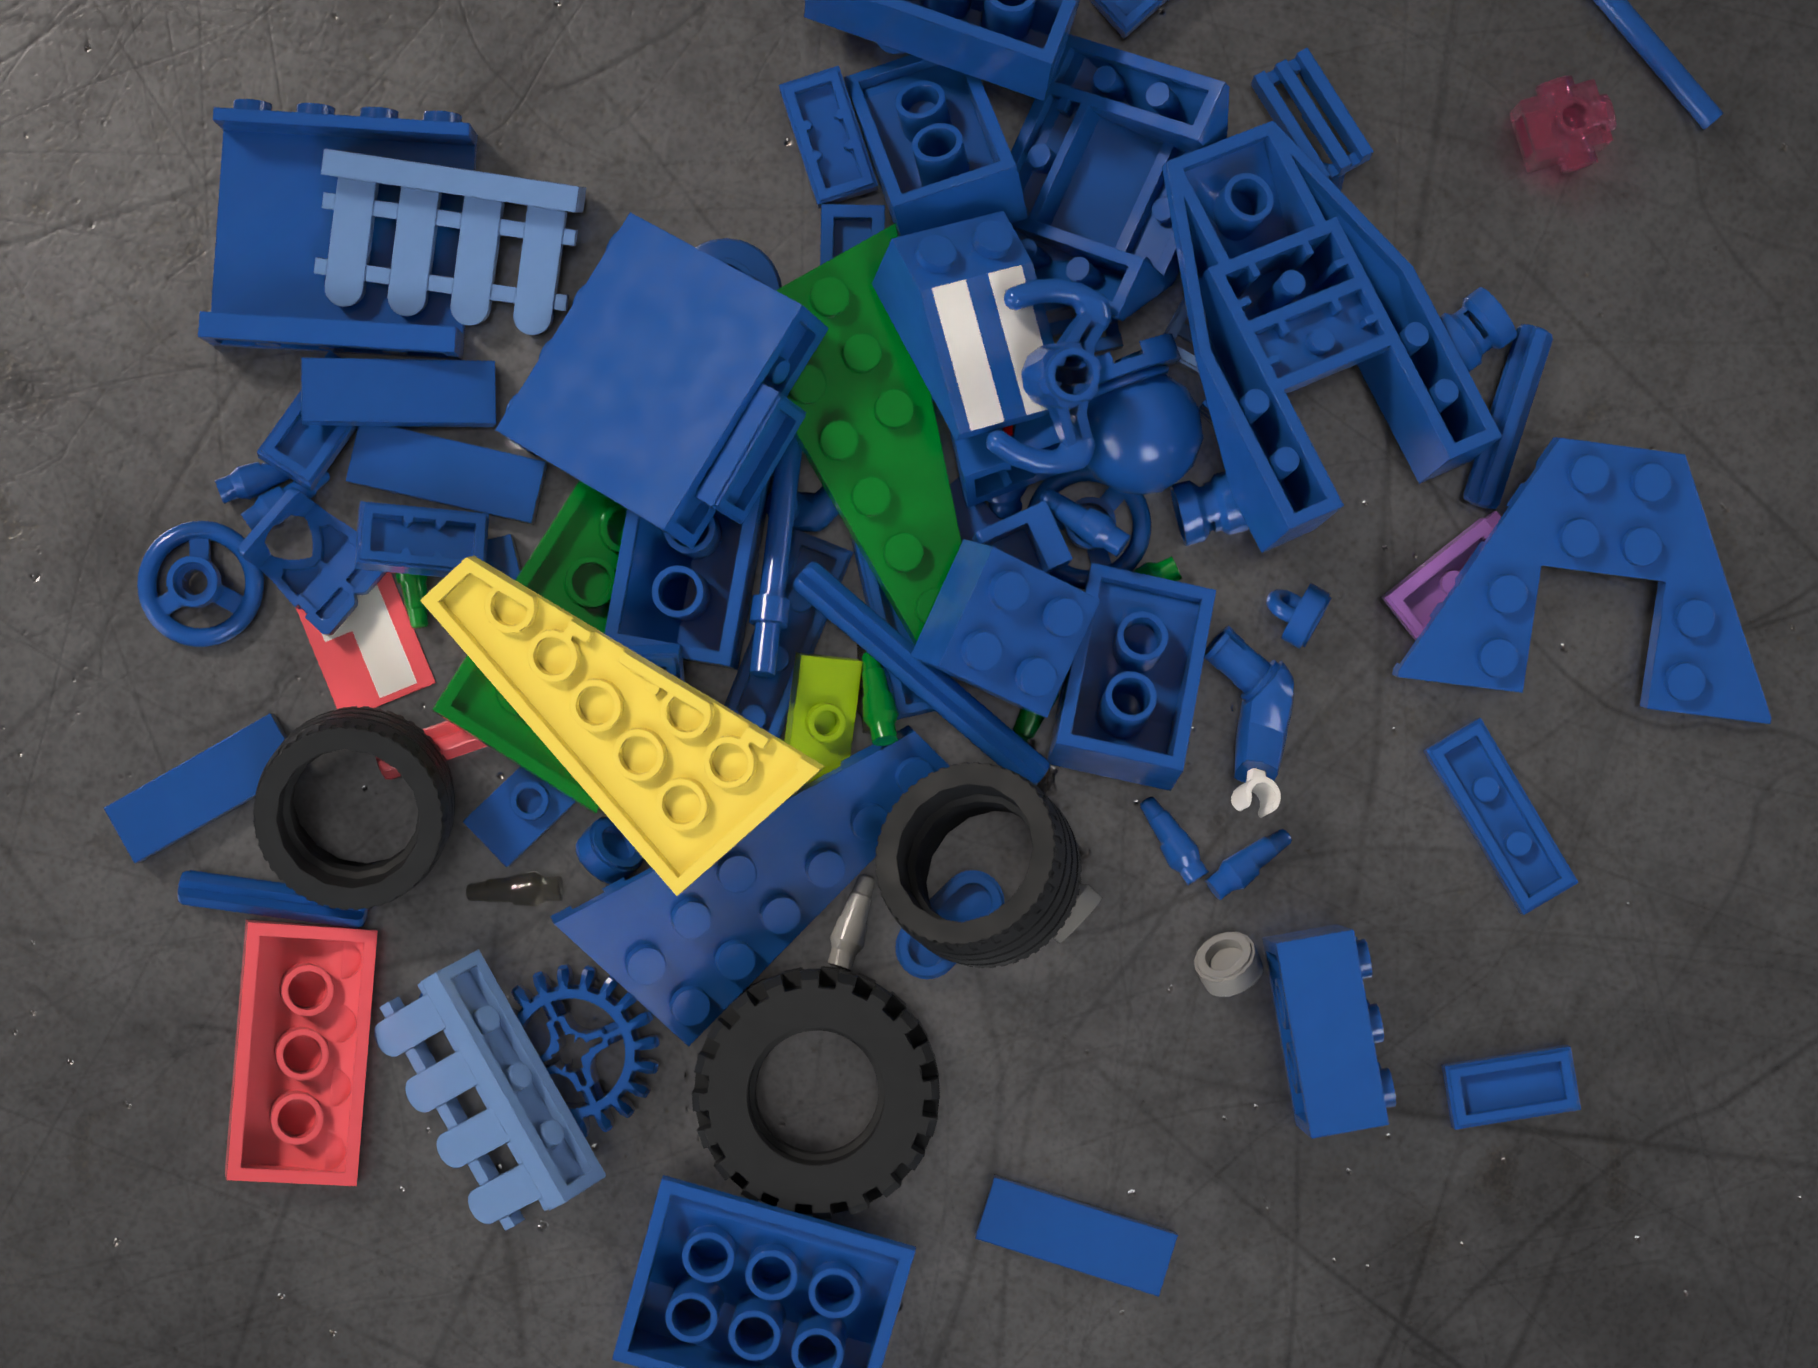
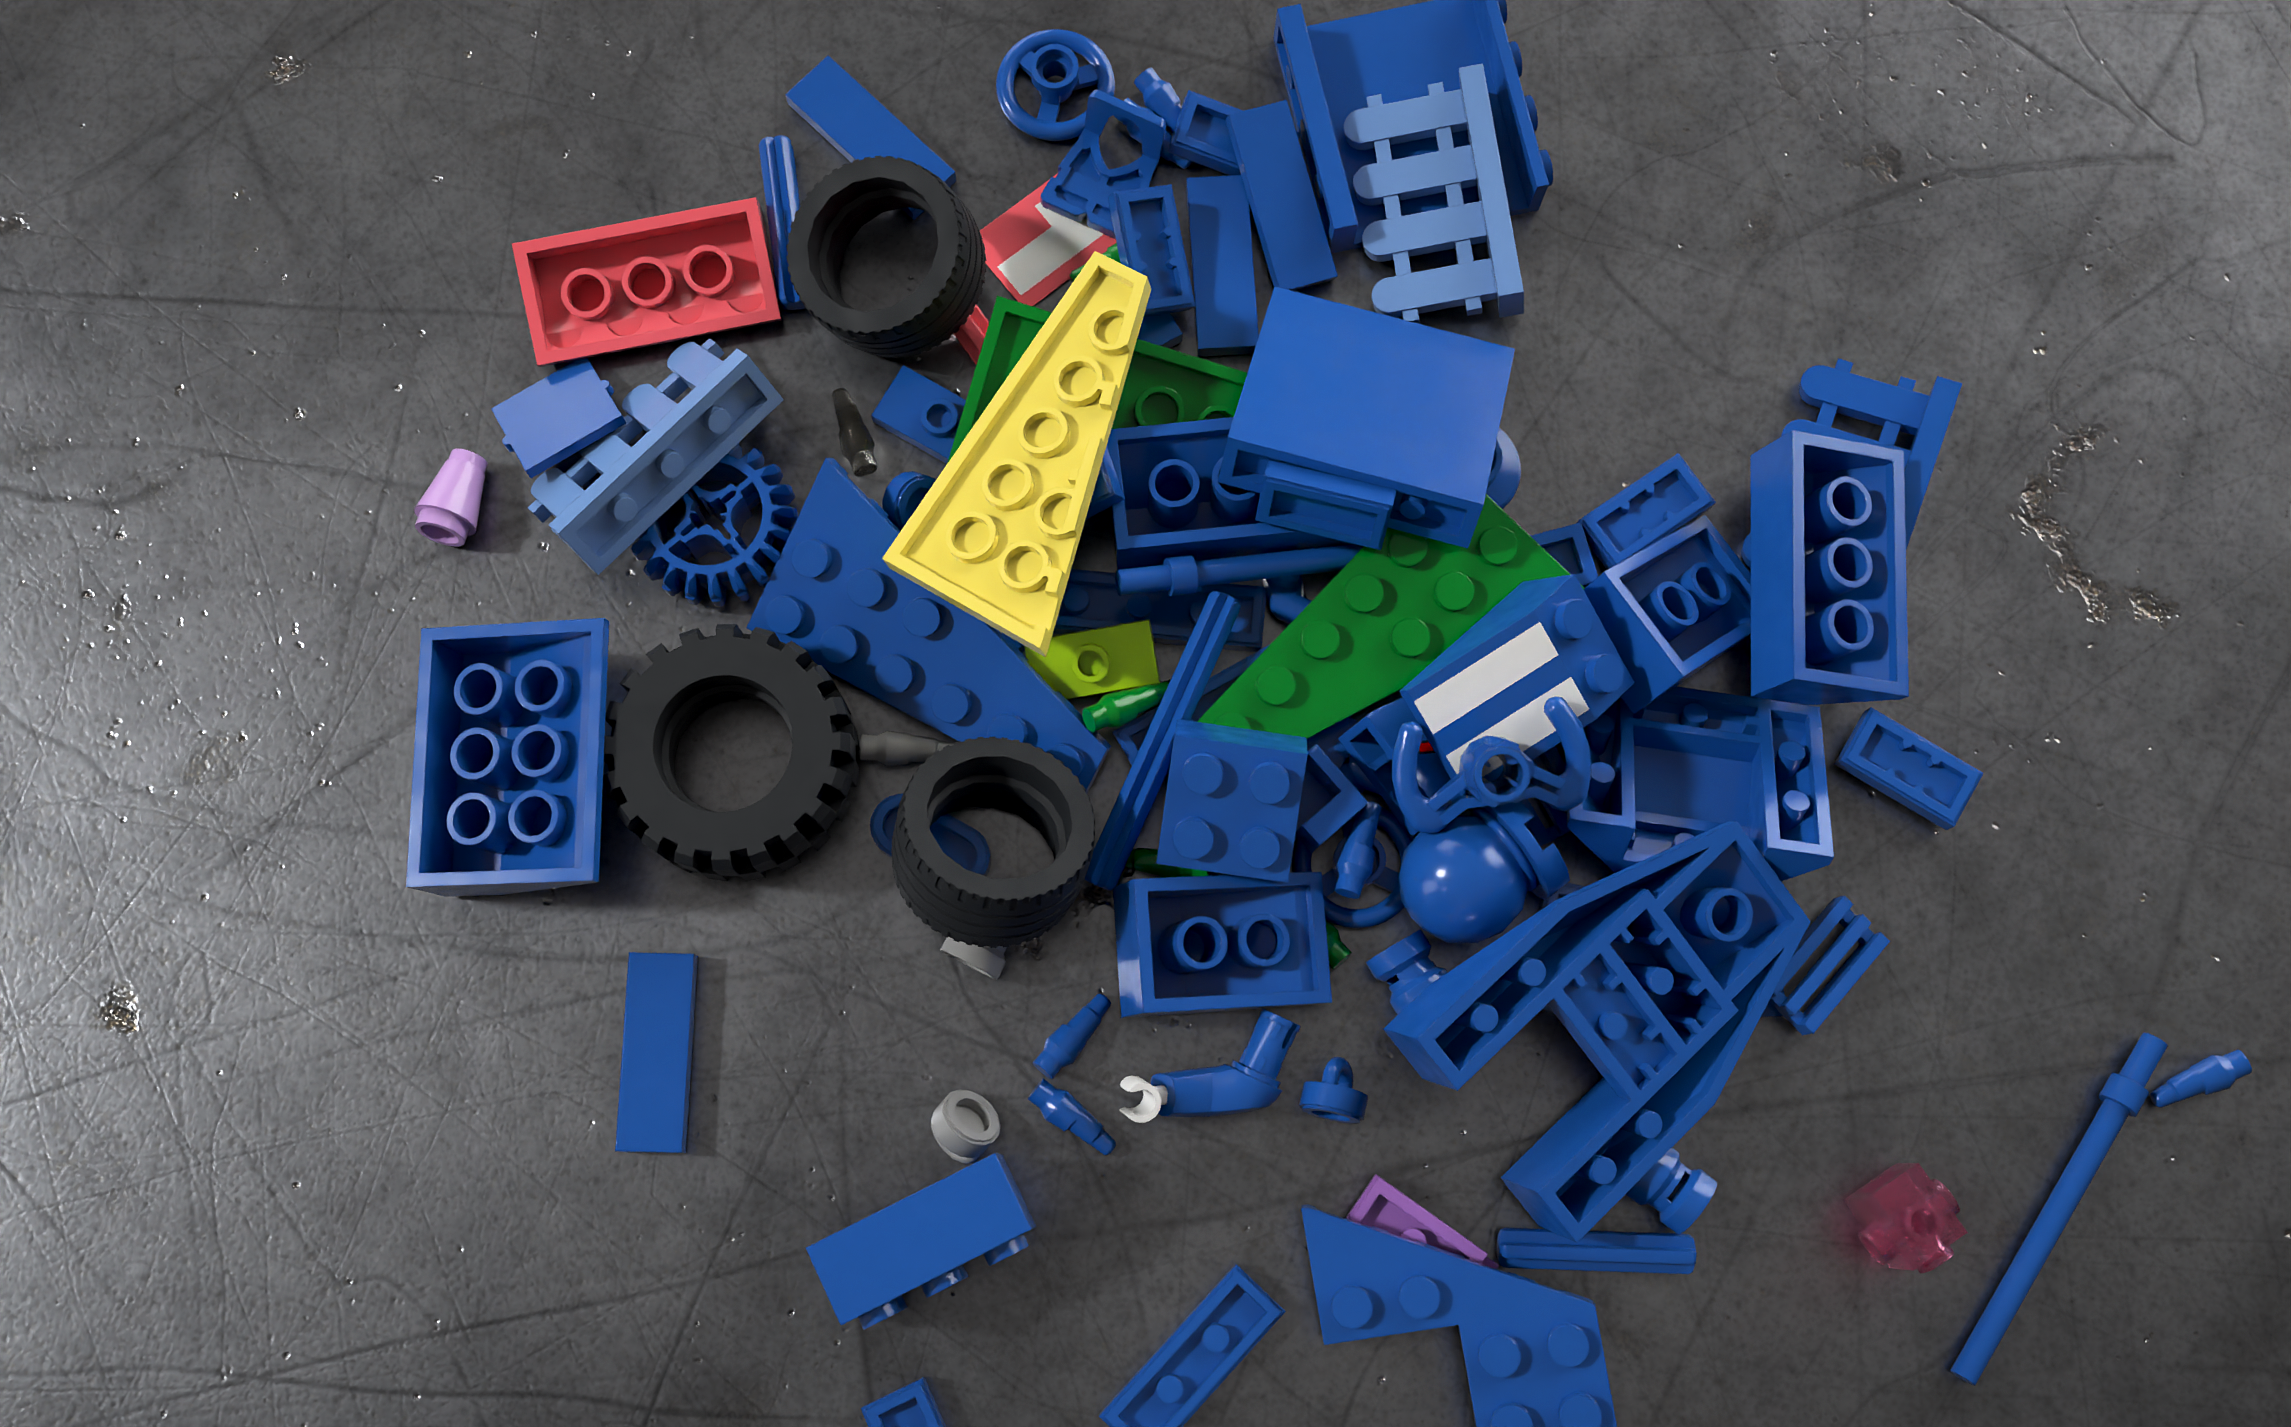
camera: 70 degrees right, 10 degrees down
none -> lavender cone [414,449,488,547]
none -> piece [491,358,626,478]

